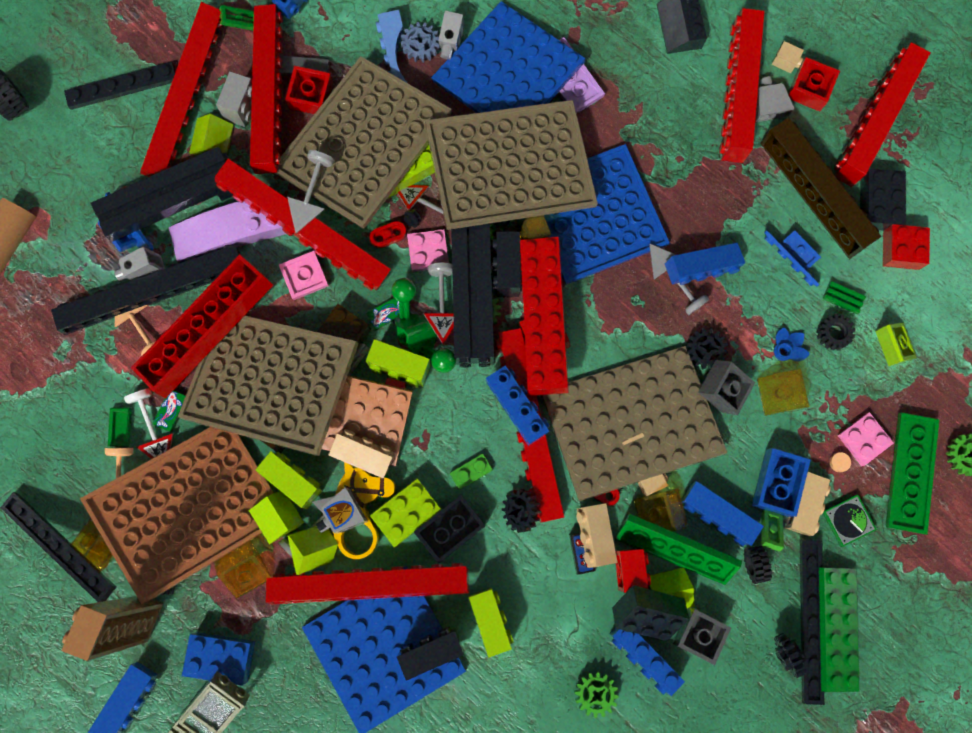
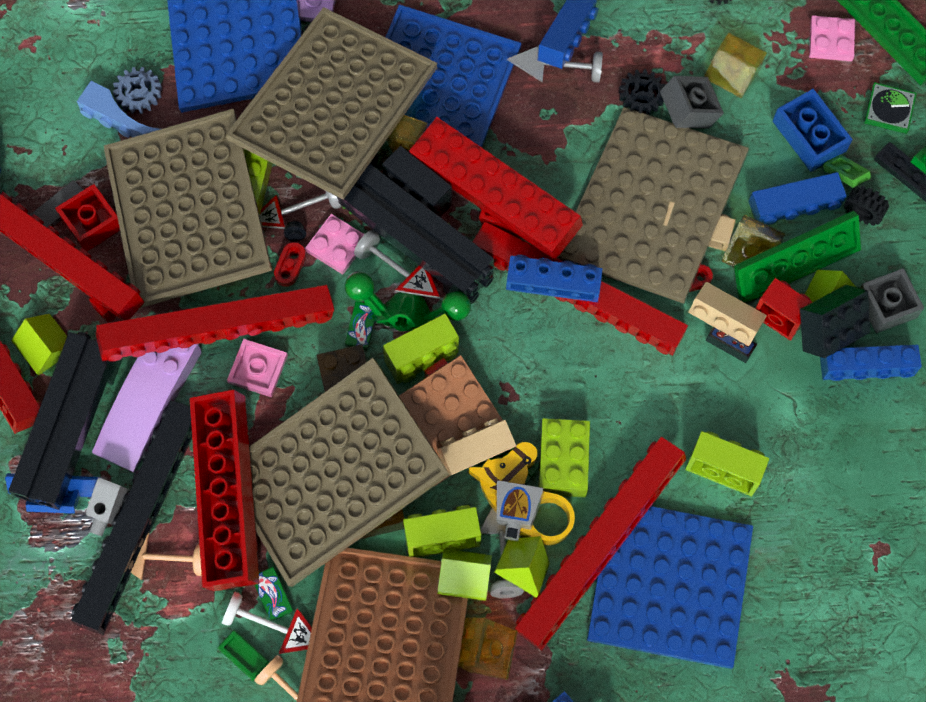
camera: 45 degrees left, 10 degrees down
light grey brick [216,71,252,127] -> none
light grey piece [287,150,334,234] -> none
black brick [397,626,464,681] -> none
black brick [414,495,485,564] -> none
light grey torso [439,10,465,59] -> none
bright green plate [449,454,493,490] -> none
black gear [502,489,541,533] -> none
bright green gear [574,671,619,718] -> none
blue plate [773,328,810,362] -> none
tan brick [785,472,831,536] -> none
light nougat tile [830,452,851,472] -> none

